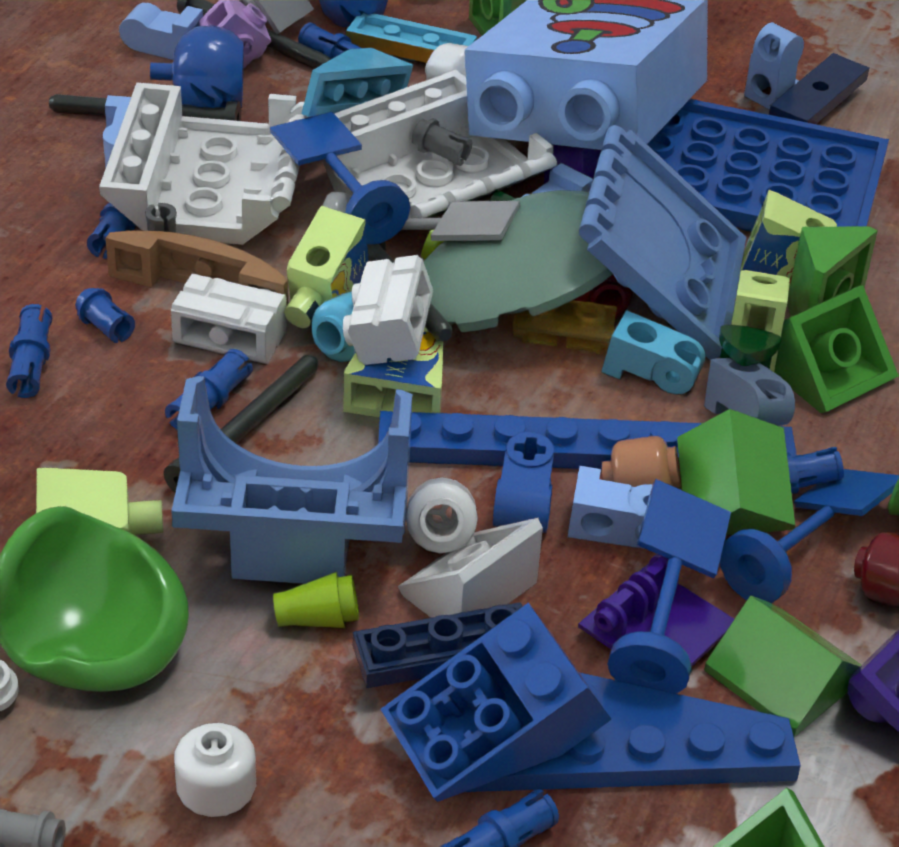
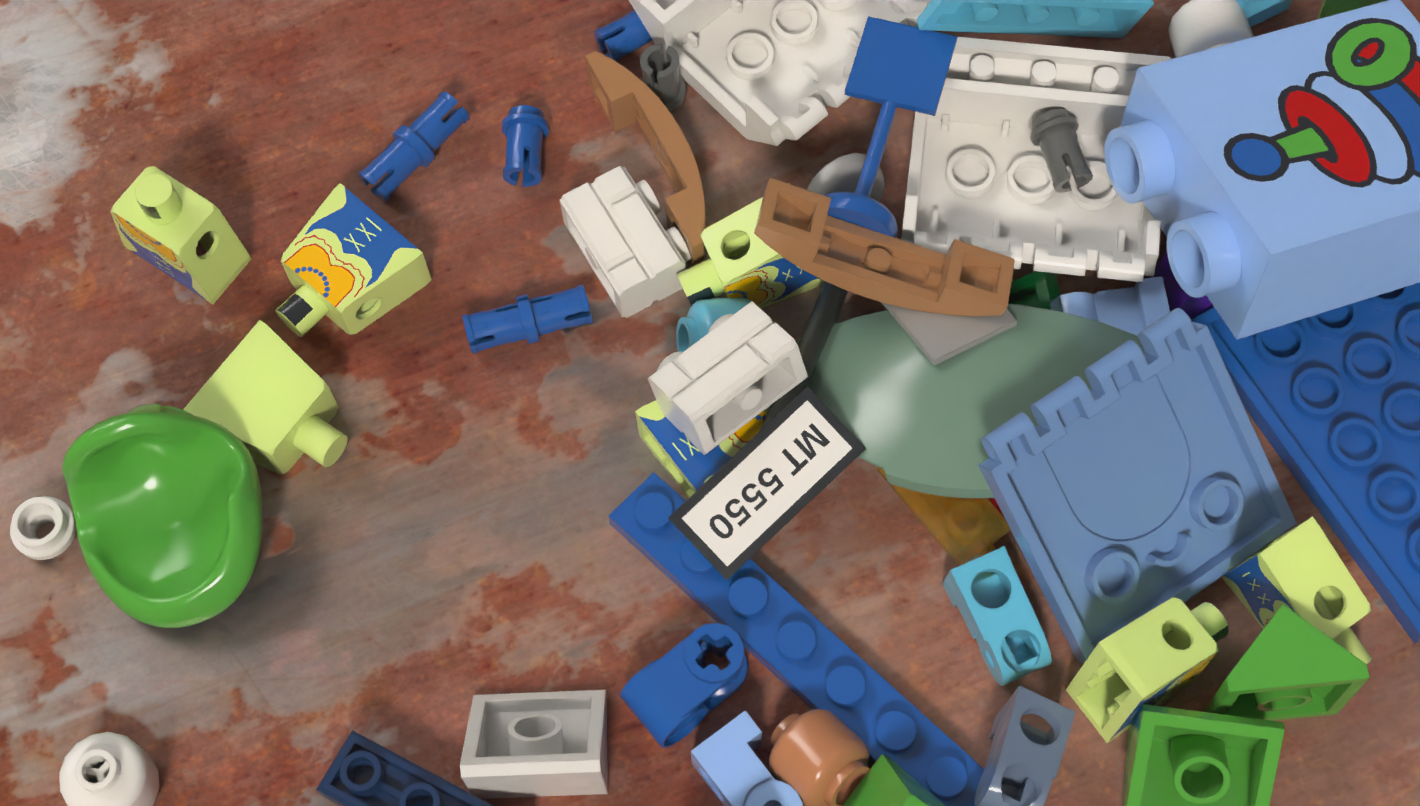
camera: 50 degrees right, 25 degrees up
pearl dark grey bar [163,355,318,492] -> none
medium blue piece [171,376,413,584] -> none
lime cone [273,572,359,628] -> none
white head [406,477,478,554] -> none
dark green tile [719,325,781,369] -> none
none -> torso [275,183,432,337]
none -> sticker [668,386,866,580]
none -> medium nougat slope [754,178,1015,316]

